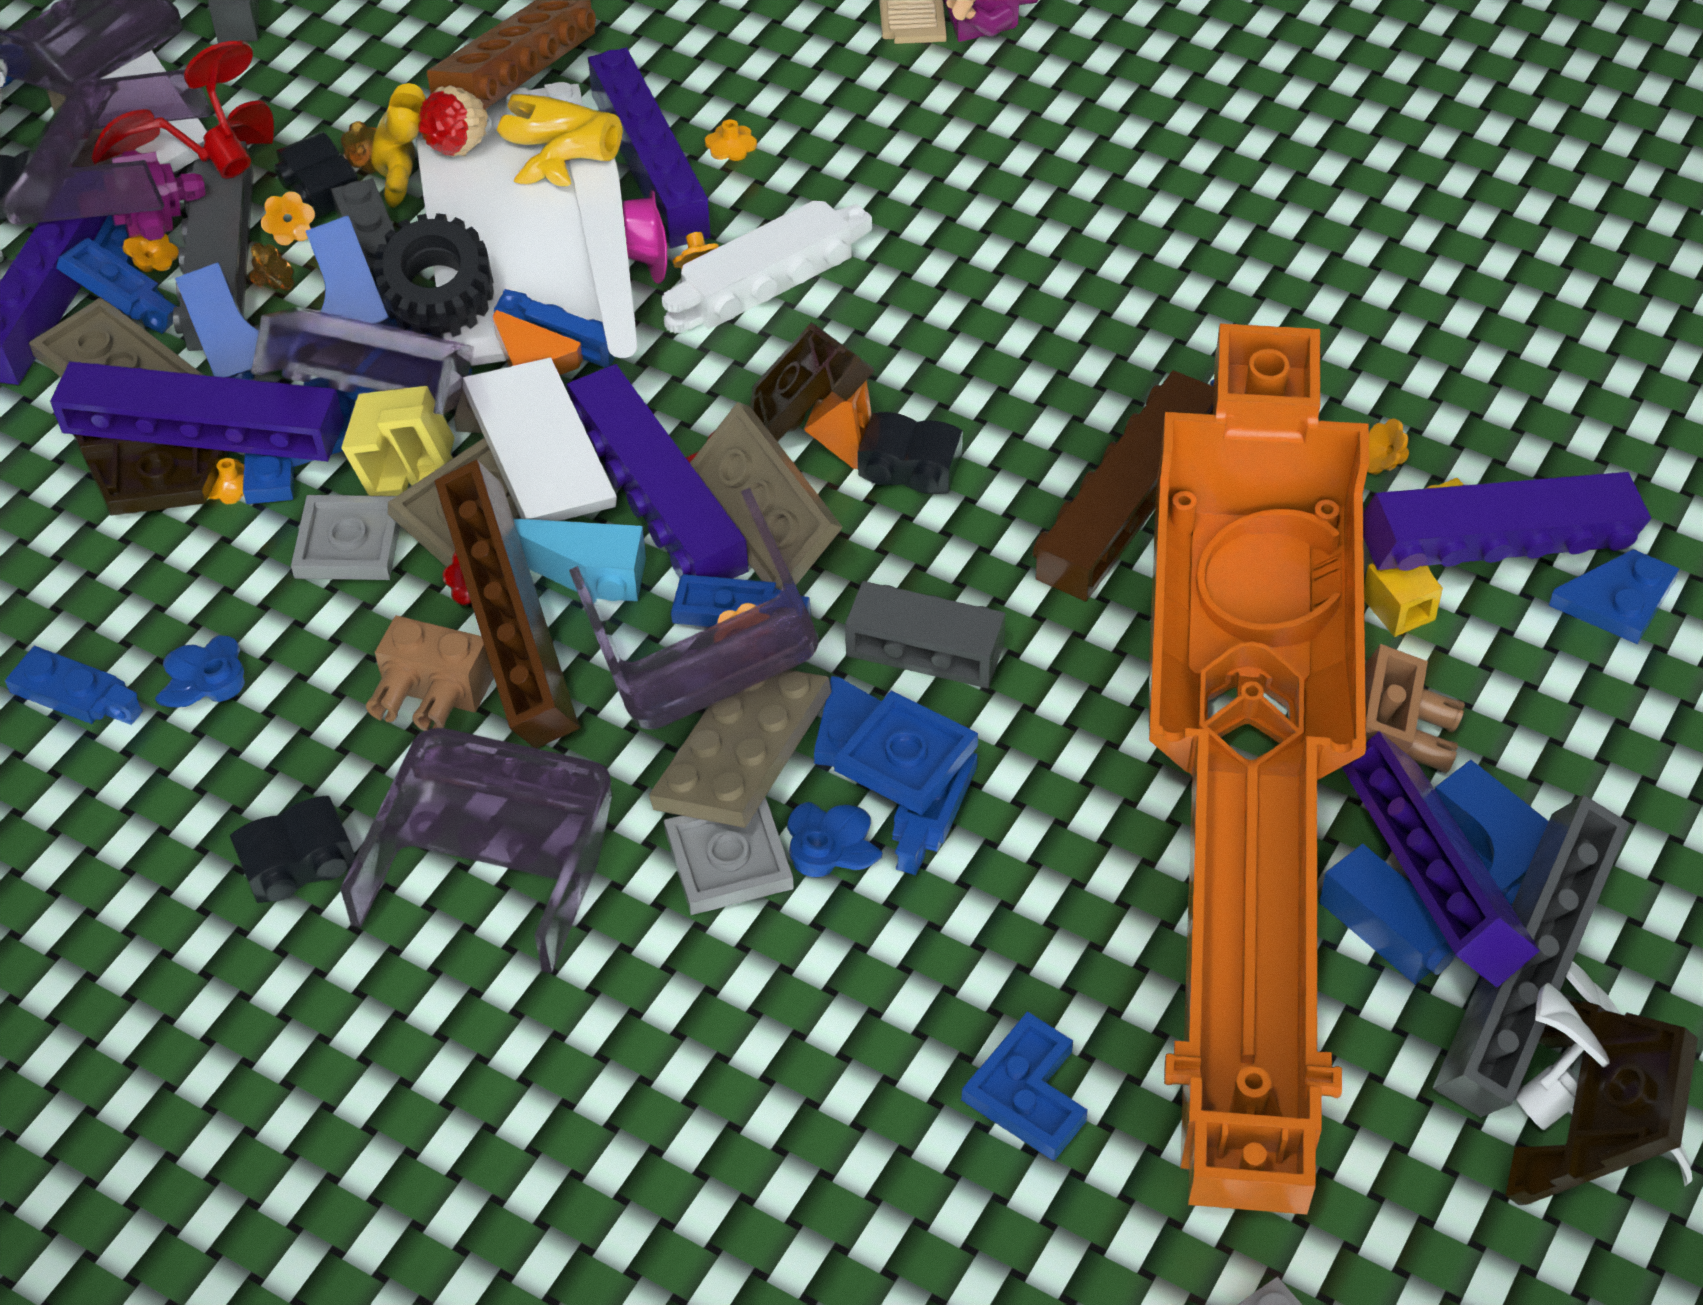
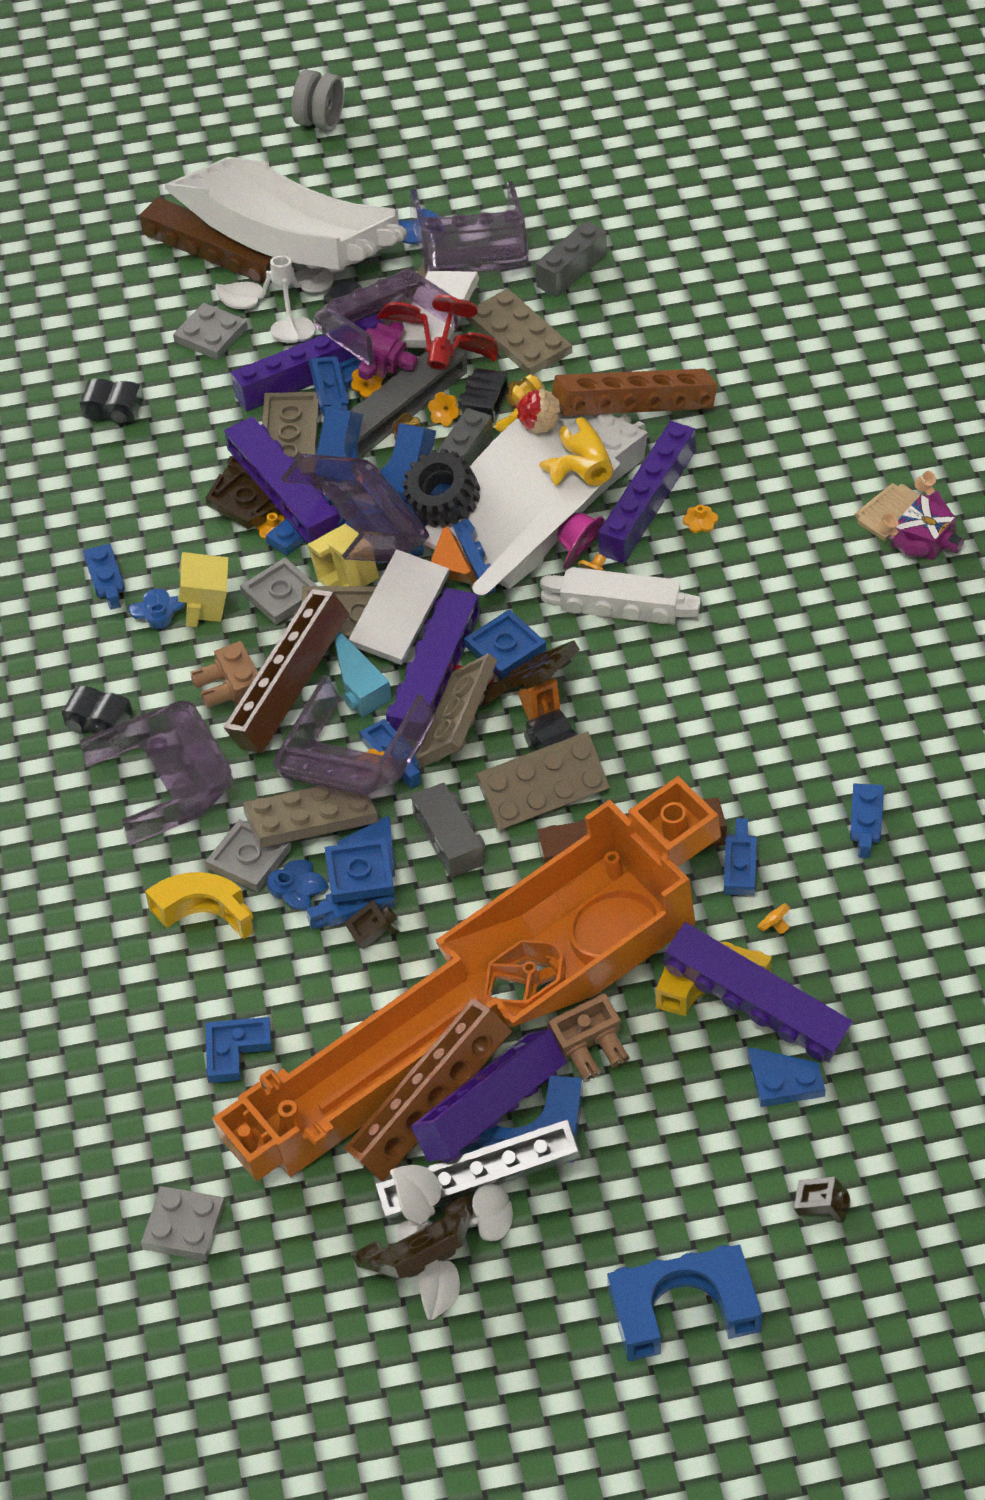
camera: 50 degrees right, 0 degrees up
none -> yellow arch [145,872,253,940]
none -> light yellow plate [178,552,228,628]
none -> dark brown bracket [344,900,400,949]
none -> dark orange brick [344,998,512,1182]
none -> blue plate [464,610,547,679]
none -> dark tan plate [466,289,572,375]
none -> dark tan plate [475,731,610,831]
none -> blue hinge [850,783,884,858]

